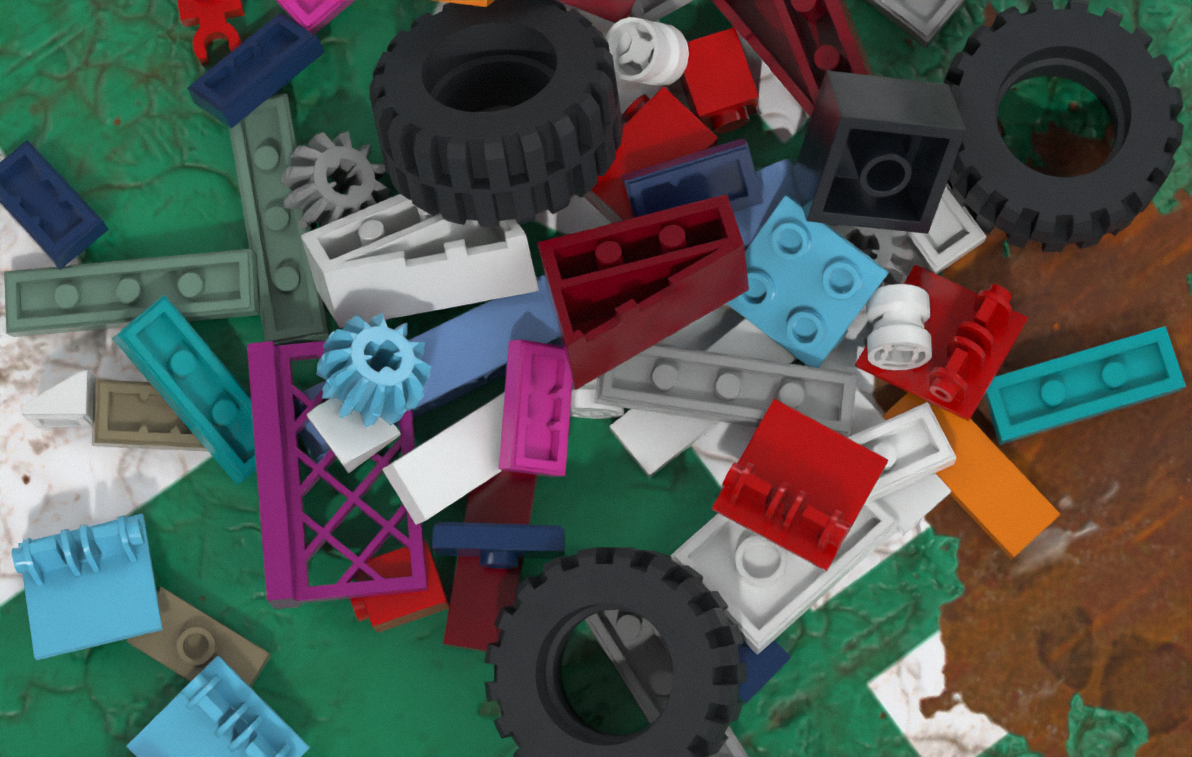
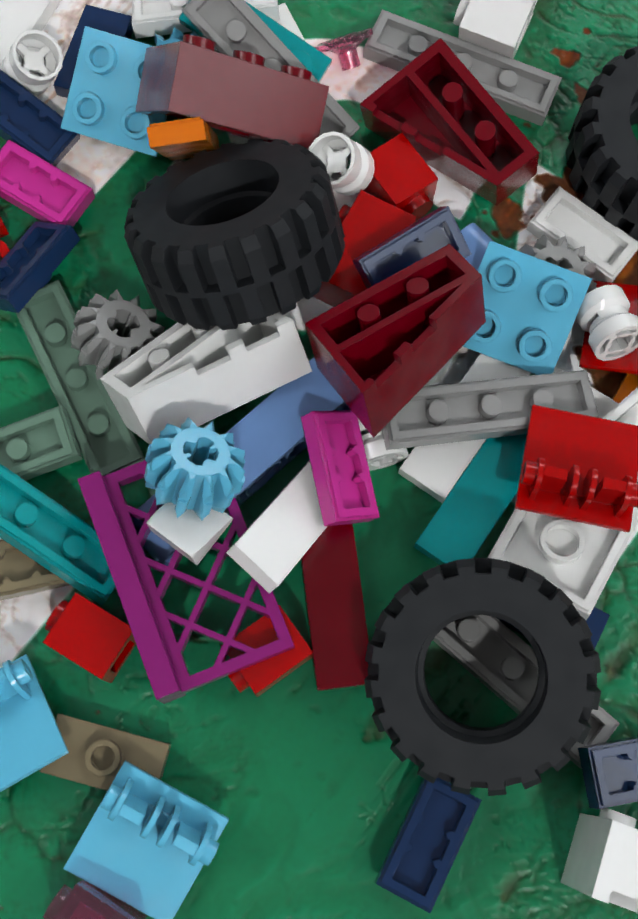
camera: 25 degrees left, 5 degrees down
dark blue plate [432,522,566,569] -> none
black brick [792,70,966,234] -> none
none -> red brick [42,593,136,683]
none -> teal tile [414,434,527,565]

